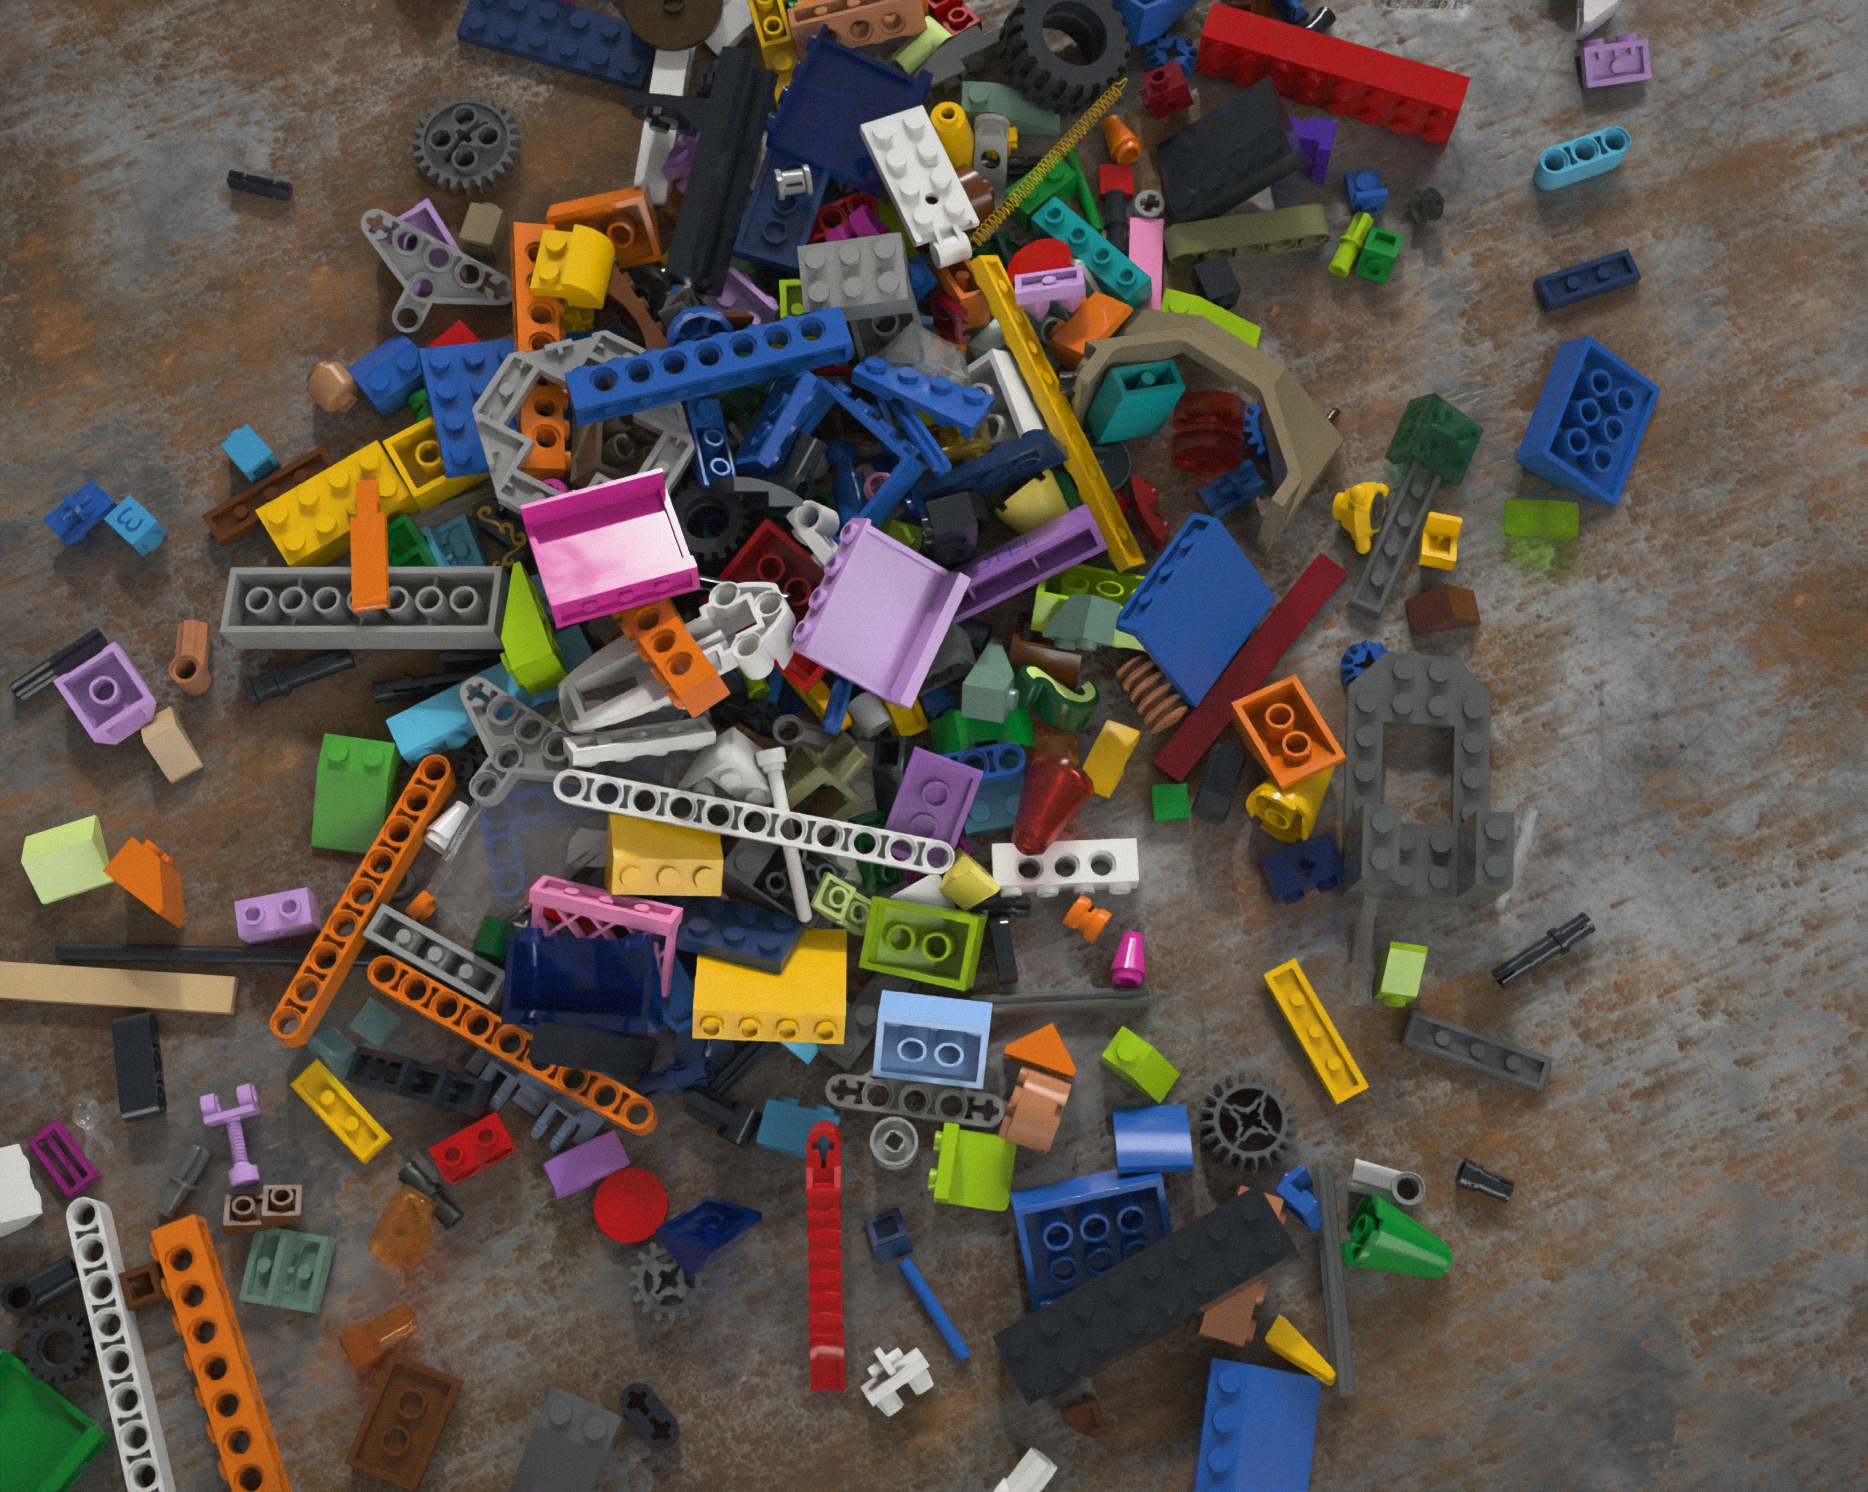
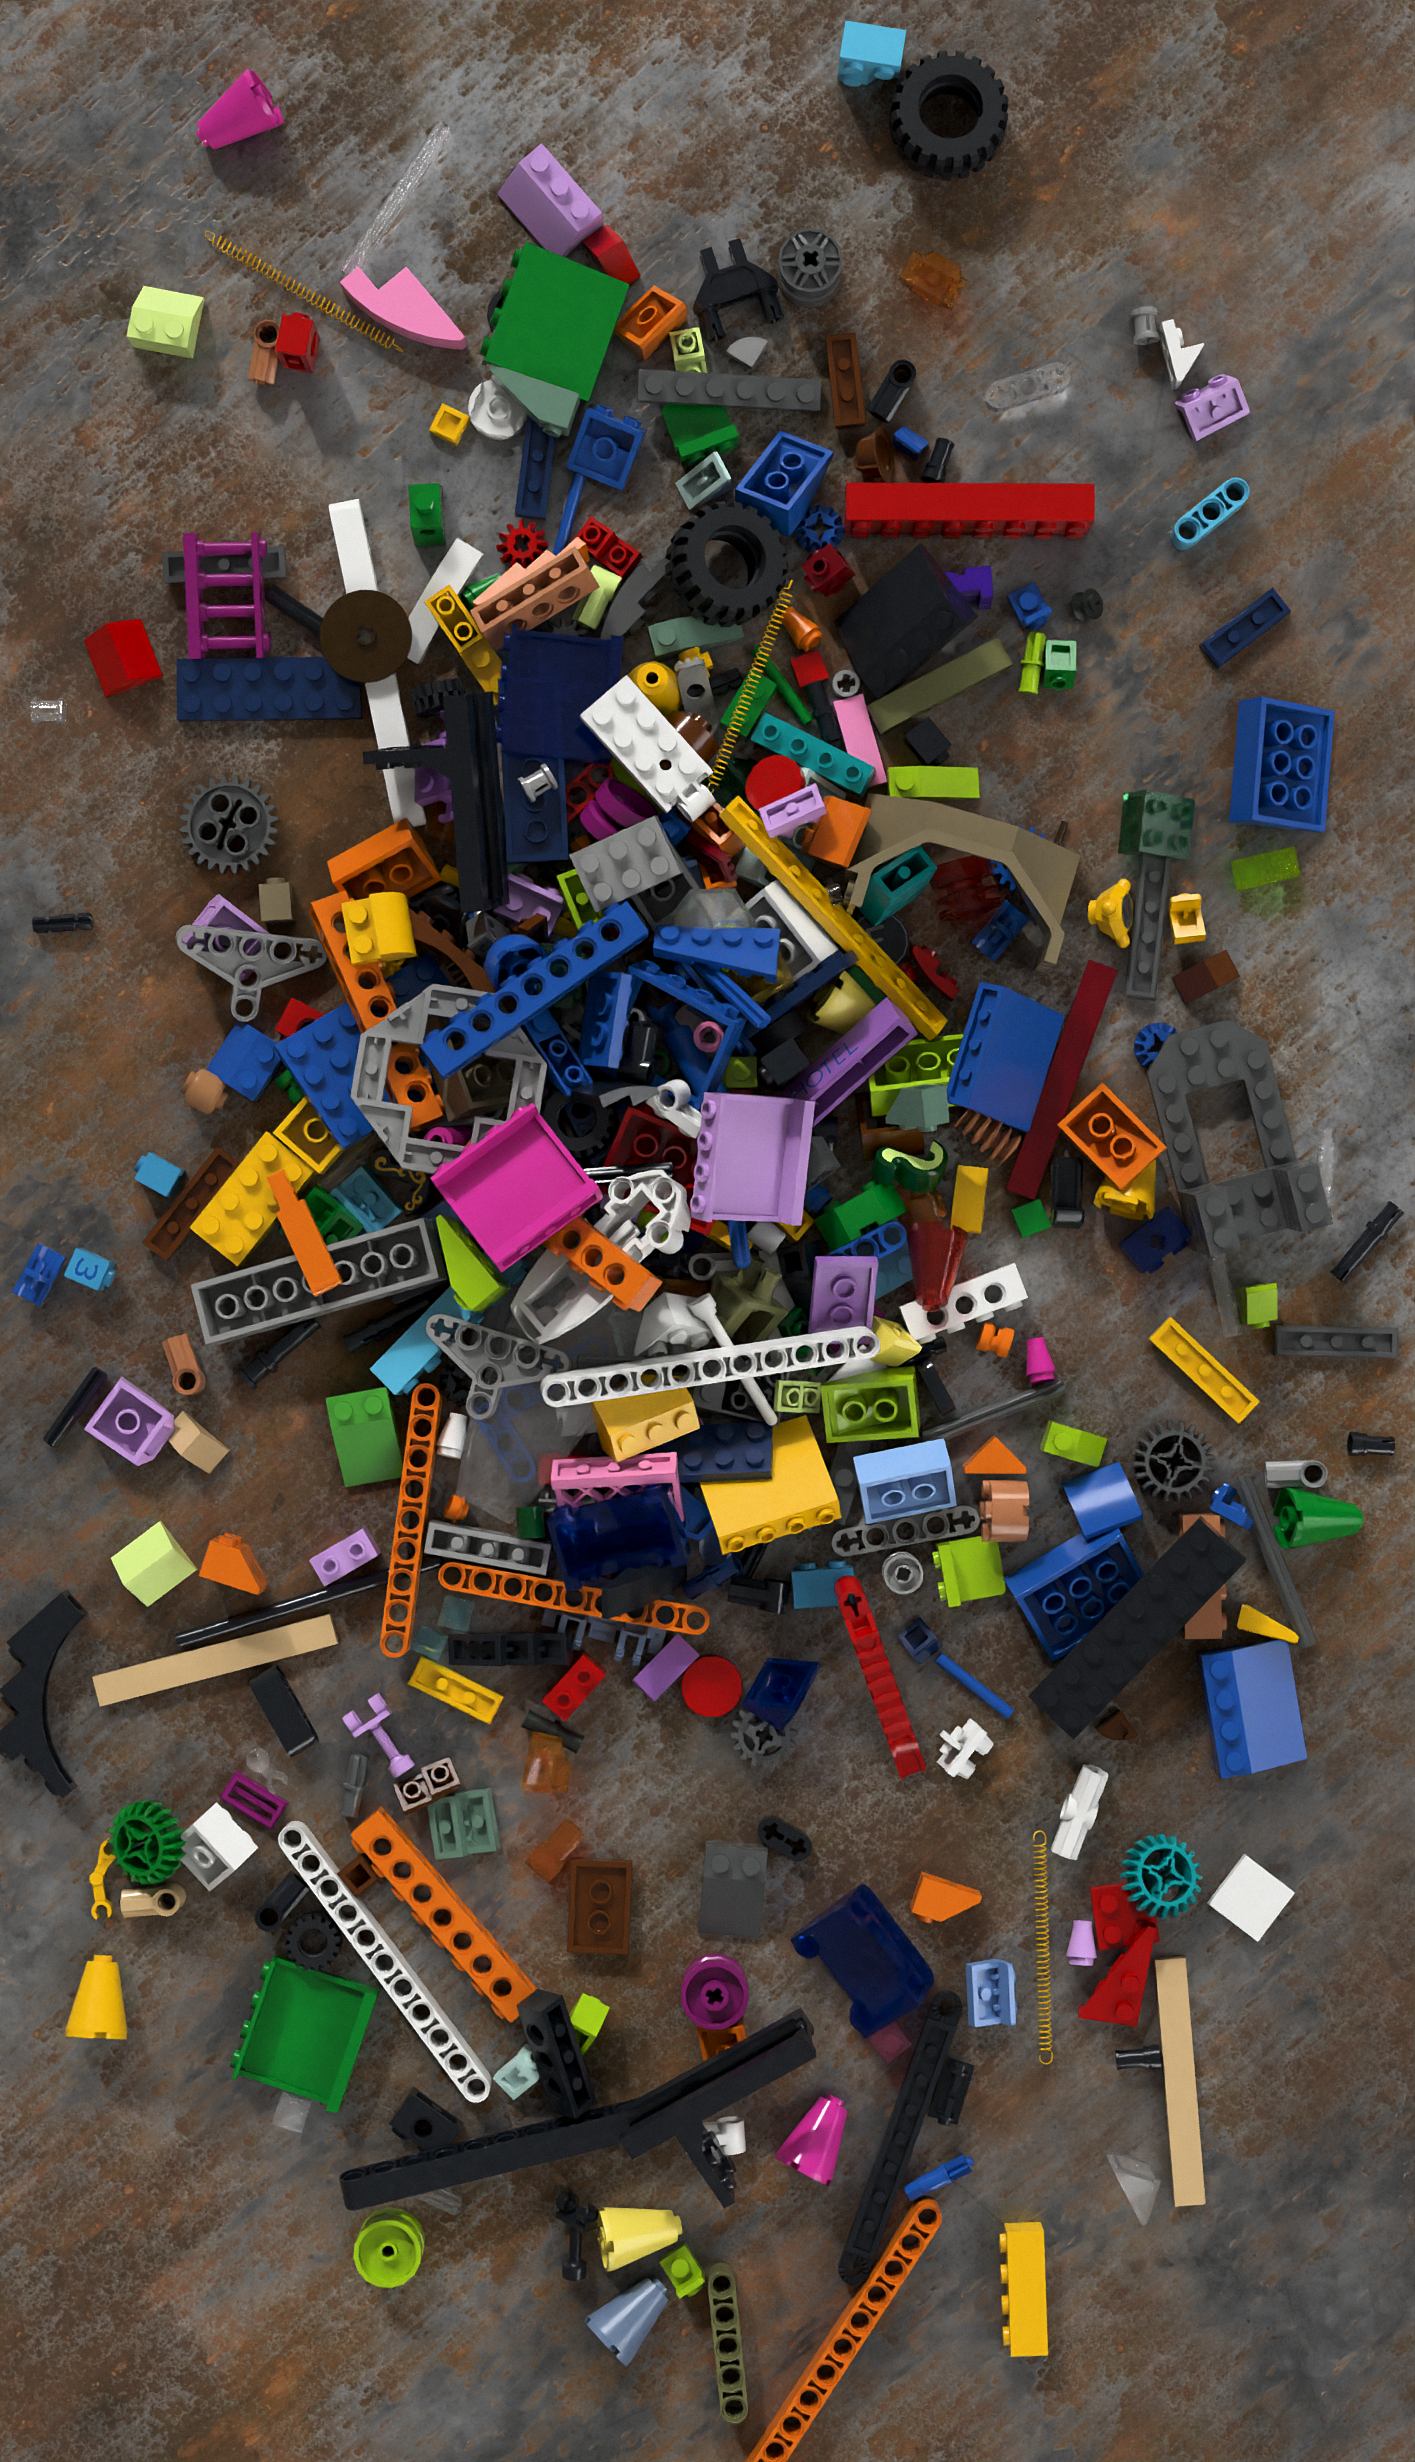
camera: 20 degrees left, 15 degrees up
white plate [563,717,716,767] -> none
sand green slope [961,637,1019,723] -> none

